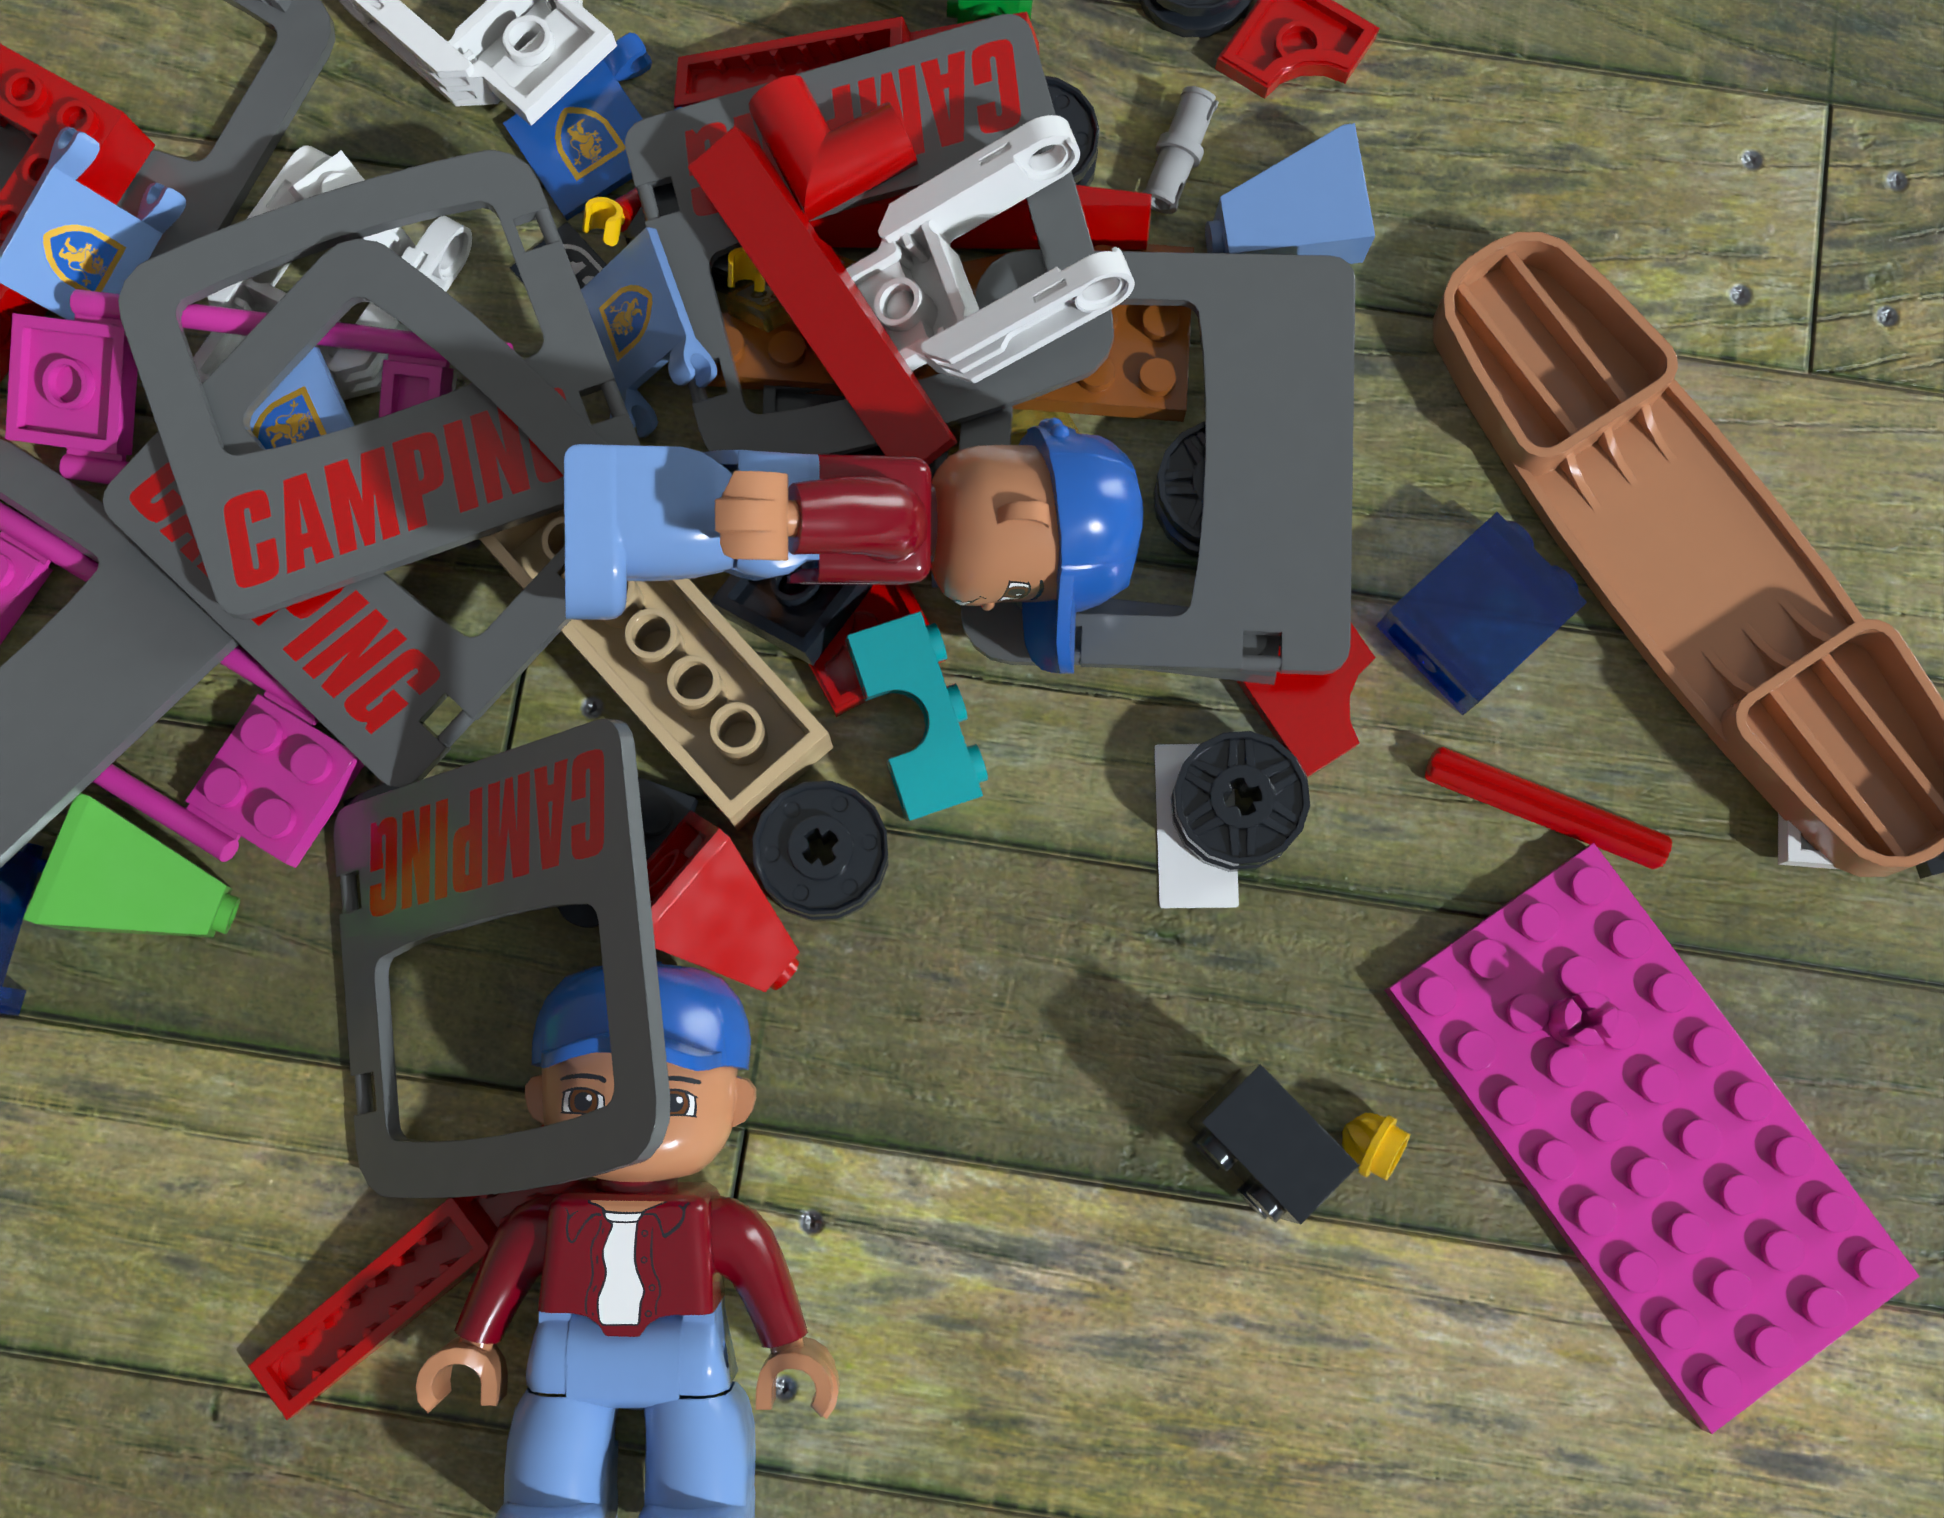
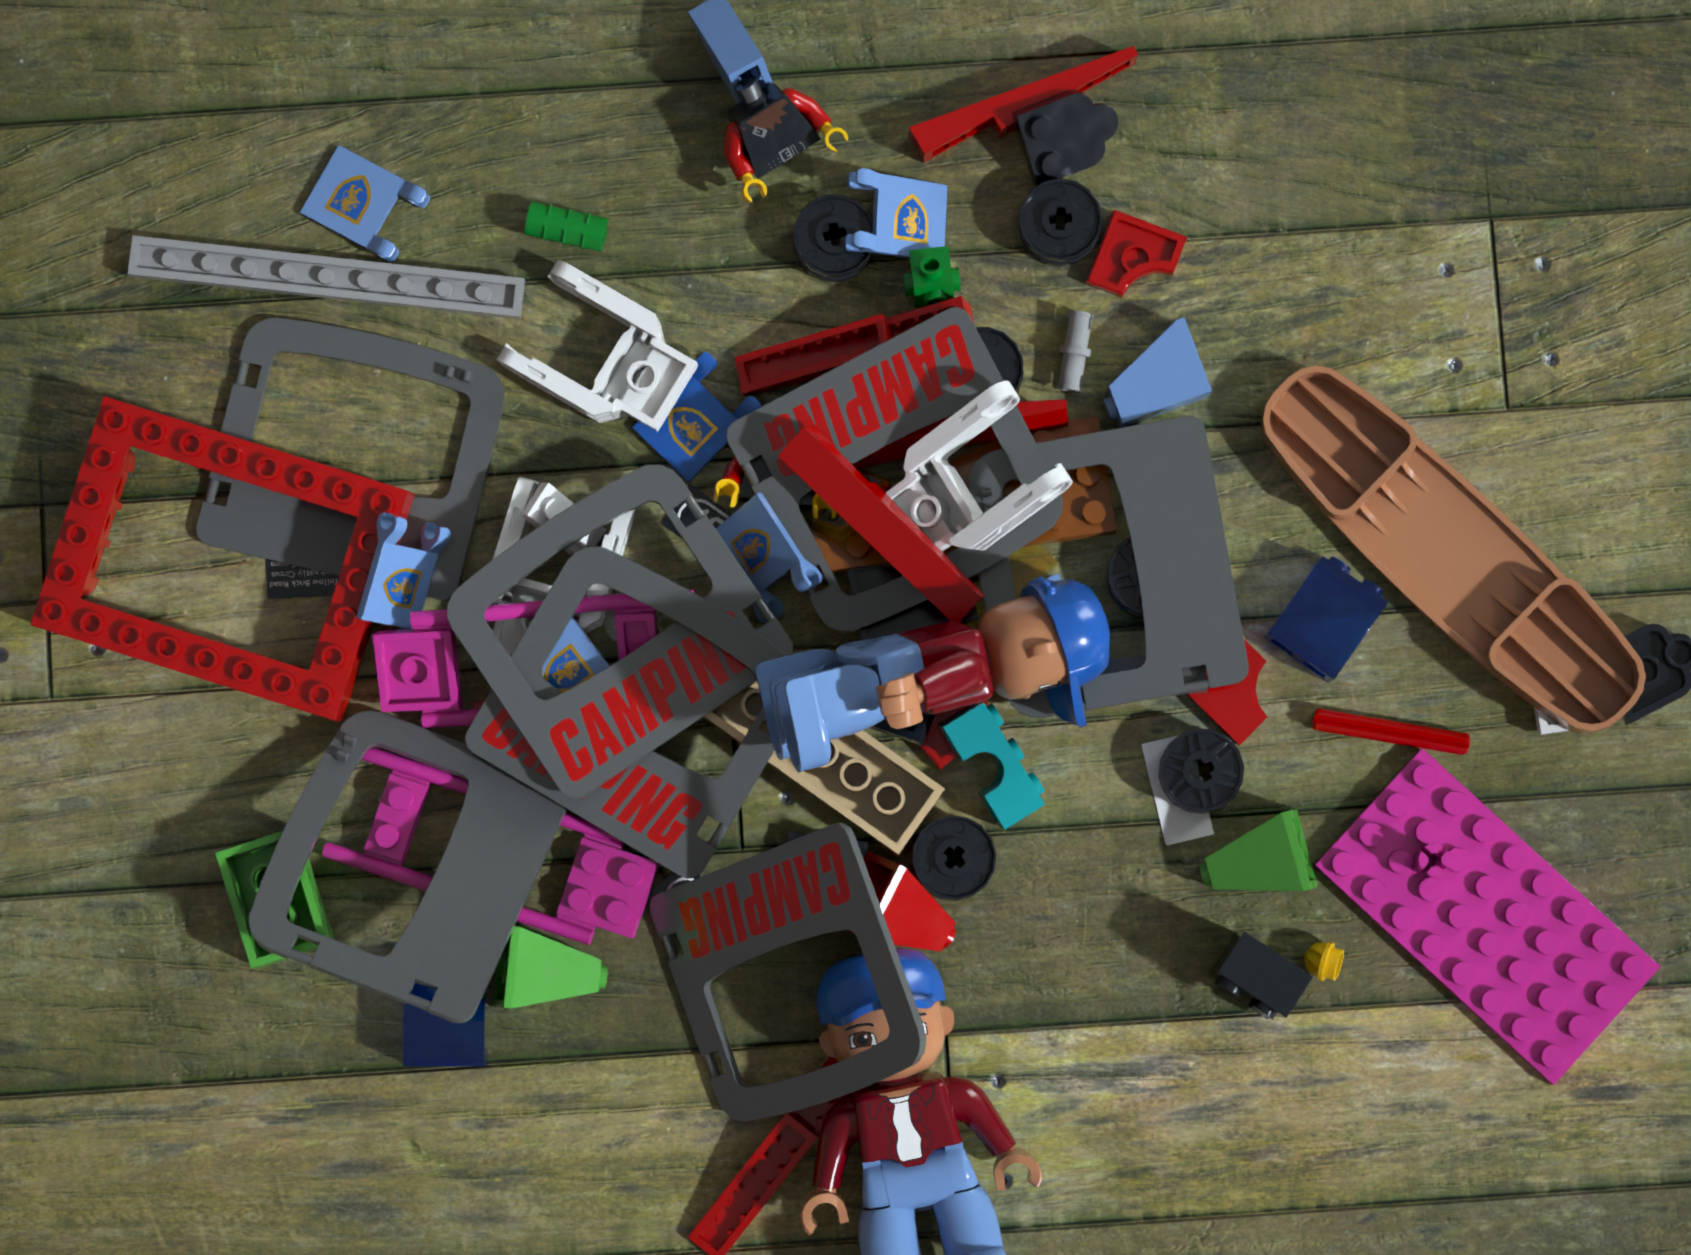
camera: 10 degrees left, 5 degrees up
red brick [749,75,918,221] -> none
none -> bright green slope [1200,809,1318,891]

